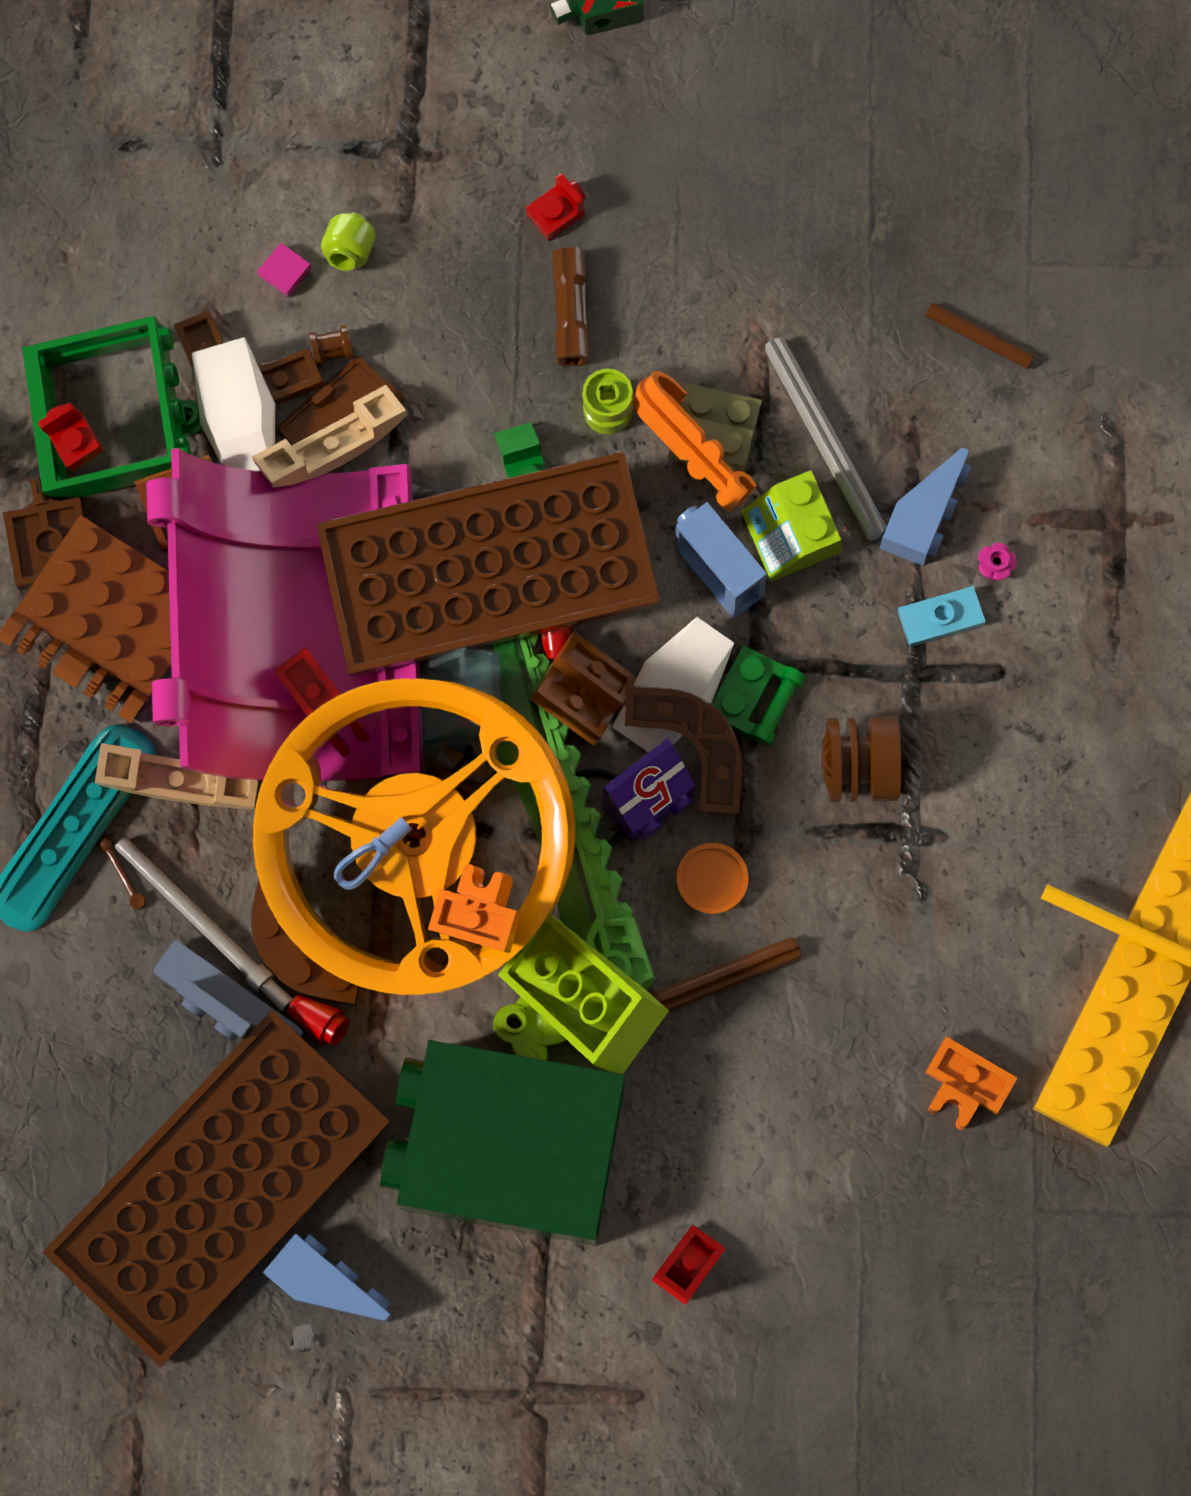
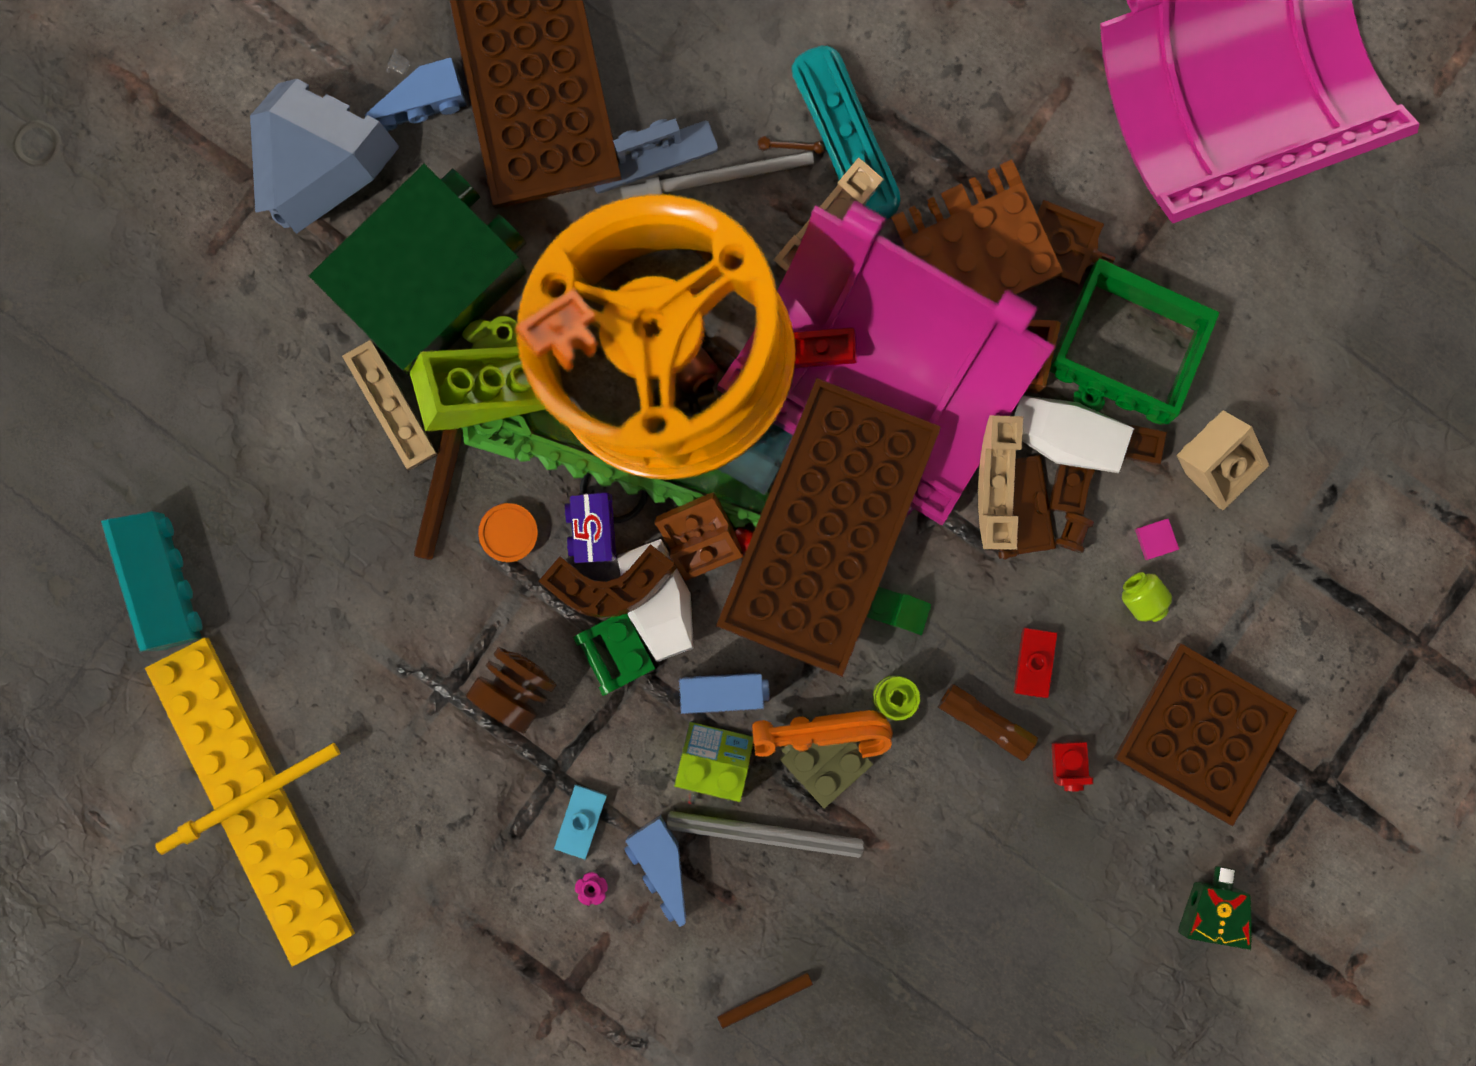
camera: 115 degrees right, 10 degrees up
red bracket [38,403,104,472] -> none
red cone [287,994,350,1047] -> none
medium blue piece [334,817,412,890] -> none
red slope [652,1224,726,1305] -> none
orange plate [925,1036,1017,1130] -> none
none -> teal slope [101,511,202,652]
none -> sand blue panel [250,79,399,234]
none -> tan plate [342,340,438,471]
none -> red plate [1013,628,1057,698]
none -> reddish brown plate [1114,644,1297,826]
none -> tan slope [1176,410,1269,510]

